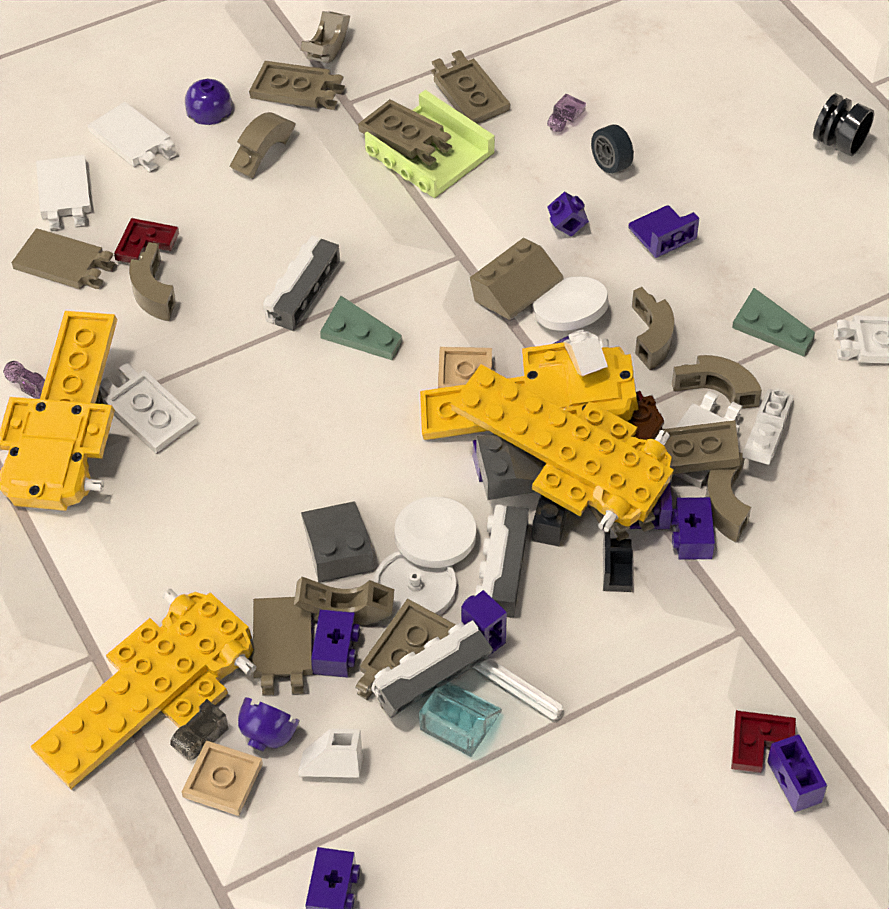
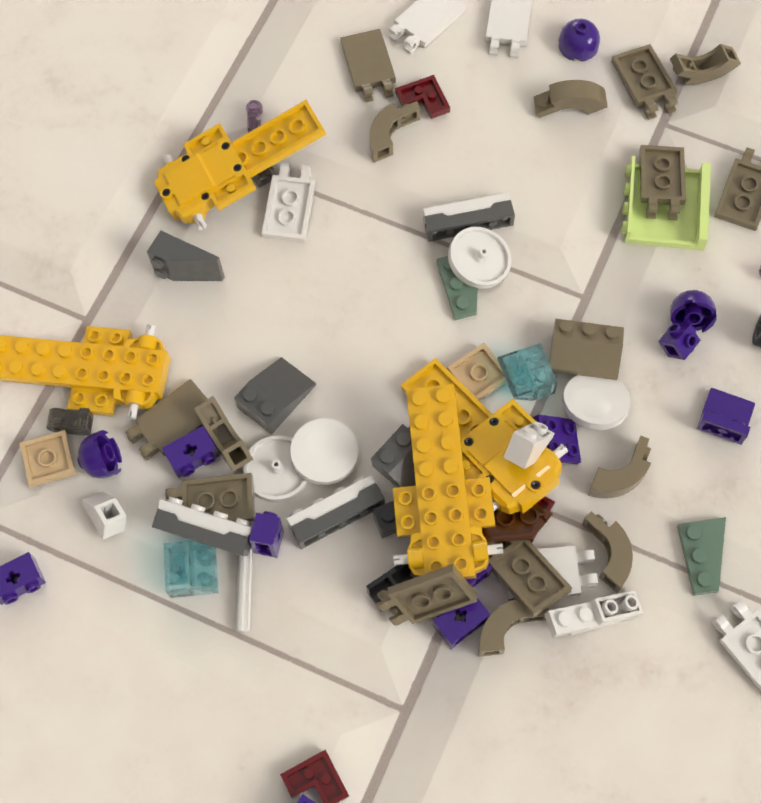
camera: 55 degrees right, 15 degrees up
none -> dark grey slope [147,230,225,281]
none -> dark tan tile [376,564,477,626]
none -> white piece [448,227,512,289]
none -> clear light blue slope [497,343,558,401]
none -> dark purple cylinder [670,290,717,332]

